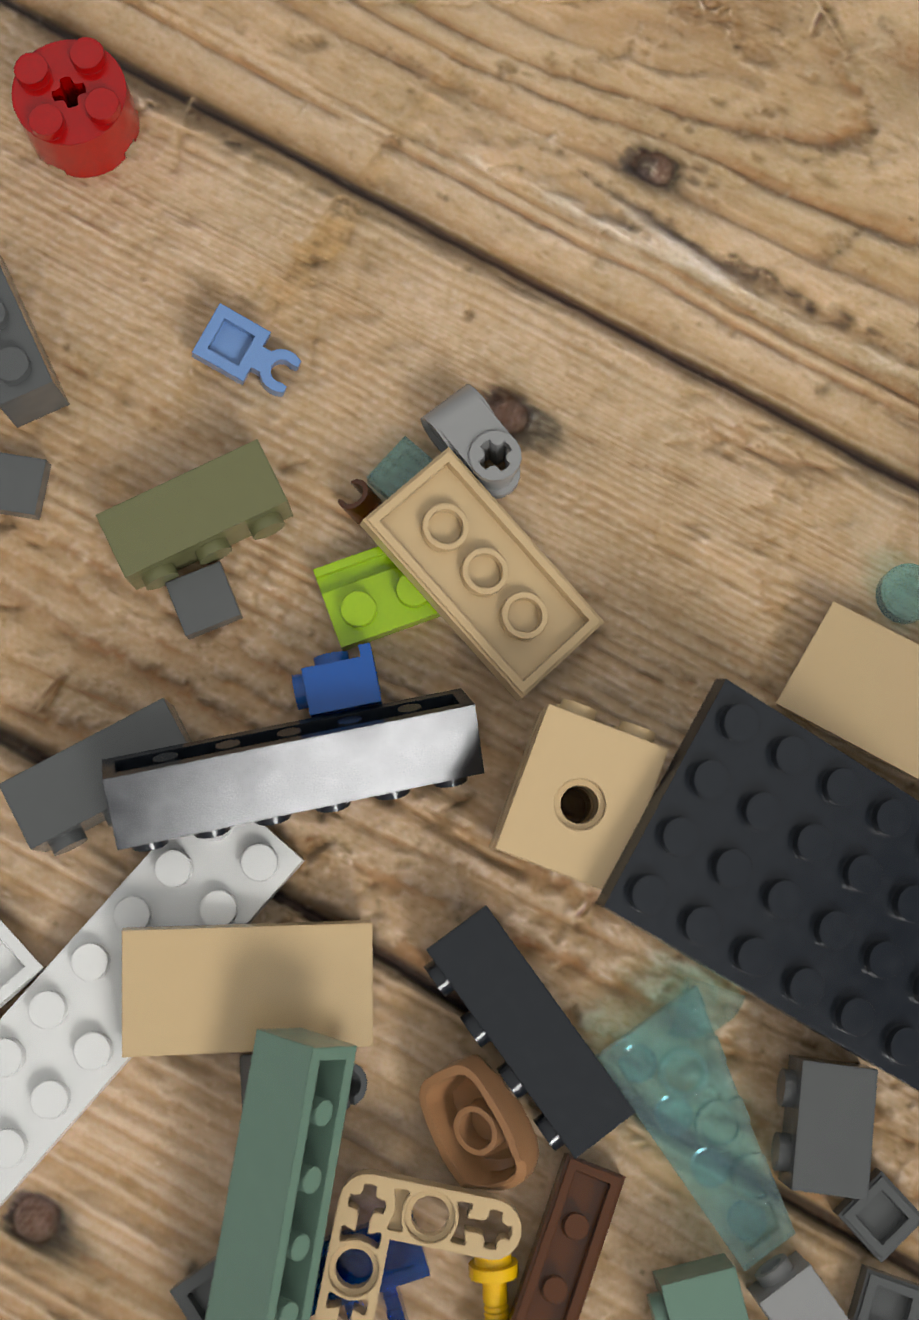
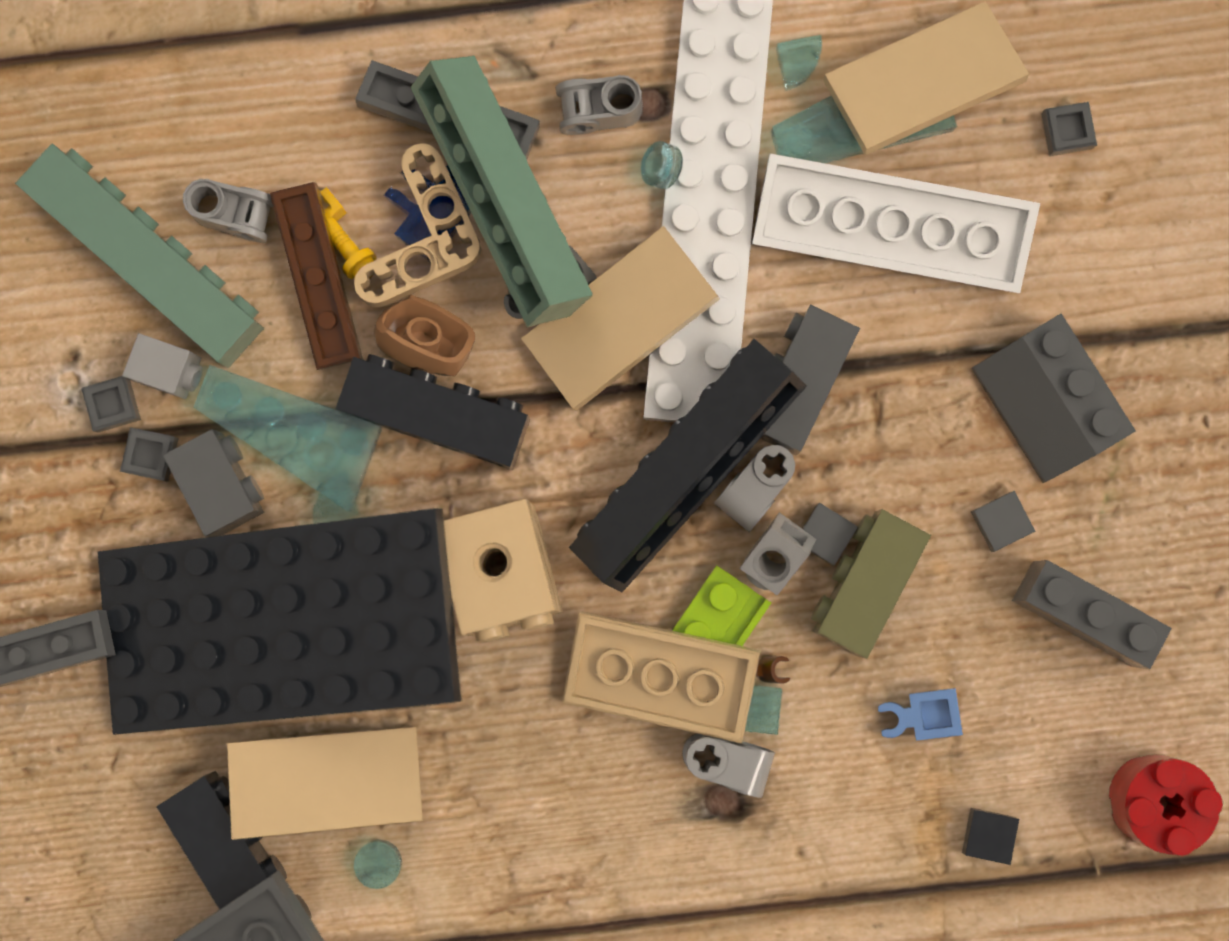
camera: 150 degrees right, 5 degrees up
blue brick [292,643,383,718] -> none
none -> light grey piece [555,75,643,135]
none -> clear light blue tile [641,141,683,189]
none -> light grey piece [714,445,795,532]
none -> light grey brick [740,512,816,596]
none -> black tile [962,808,1020,865]

